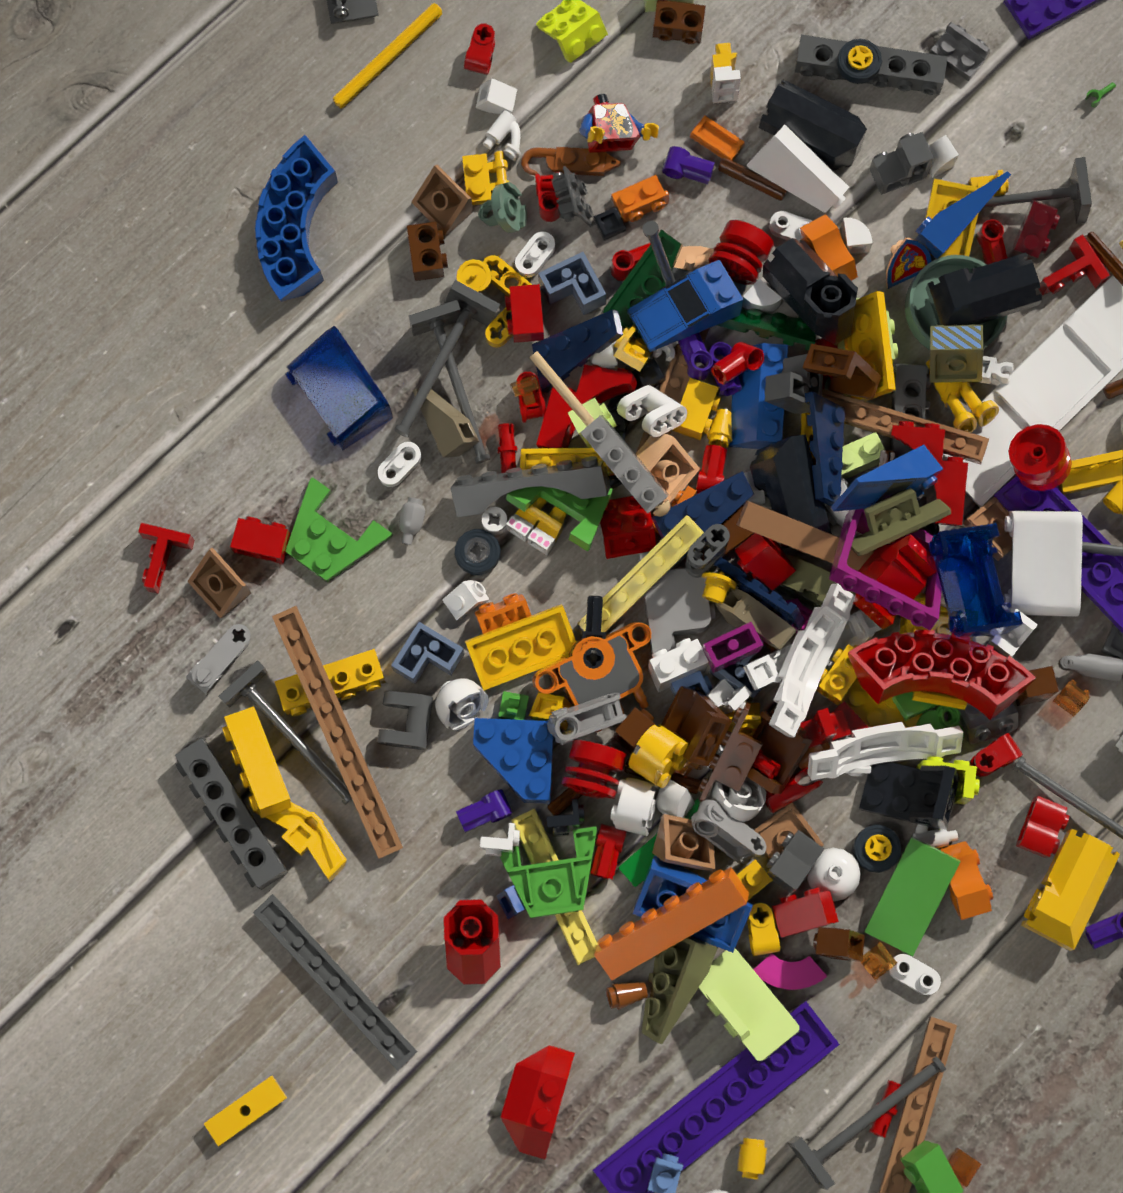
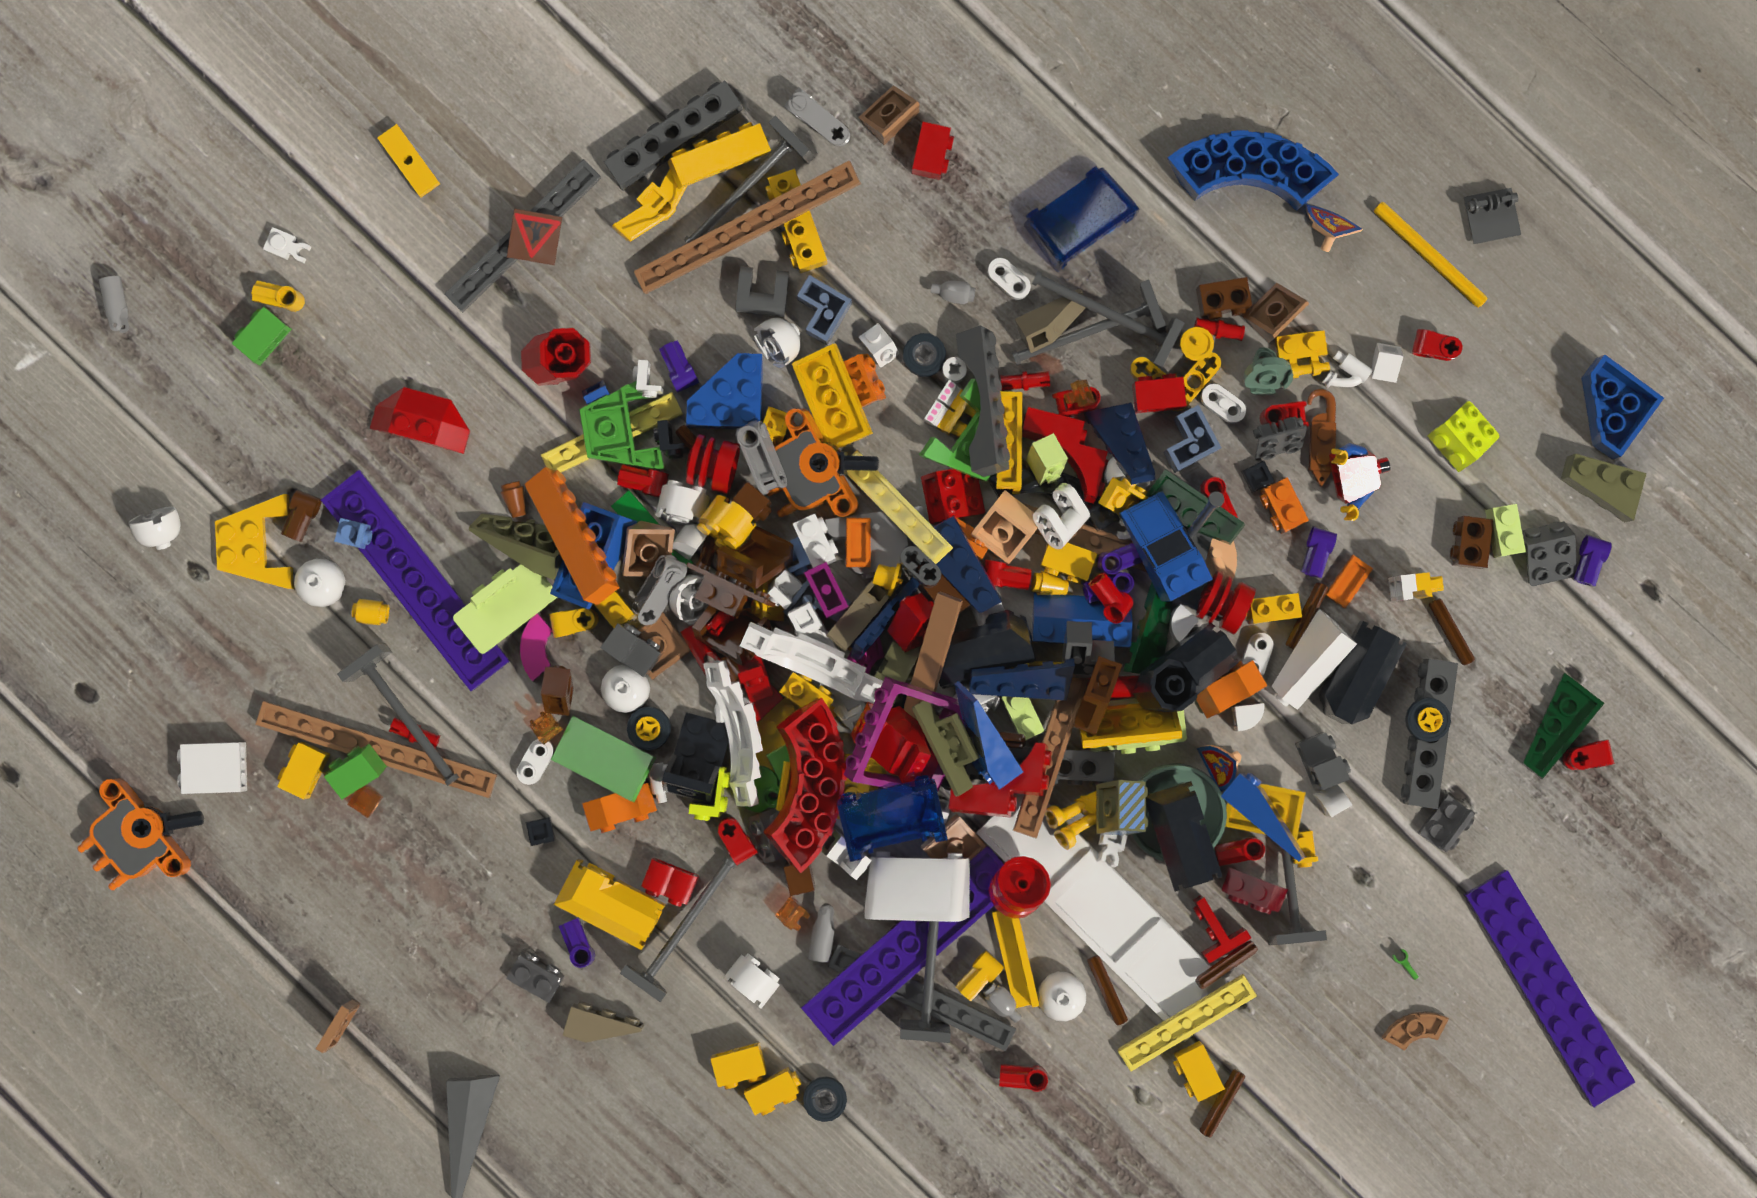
camera: 85 degrees right, 10 degrees up
red bracket [138,523,195,594] -> none
bright green wing [285,477,393,582] -> none
bright green tile [498,691,529,720] -> none
light grey piece [529,351,670,517] -> none
red brick [772,888,839,938] -> none
none -> reddish brown piece [506,208,562,266]
none -> black tile [526,817,556,846]
none -> orange tile [846,518,871,567]
none -> red pin [1194,317,1245,341]
none -> yellow brick [1245,593,1302,624]
none -> shield [1306,204,1363,252]
none -> reddish brown axle [1429,598,1475,665]

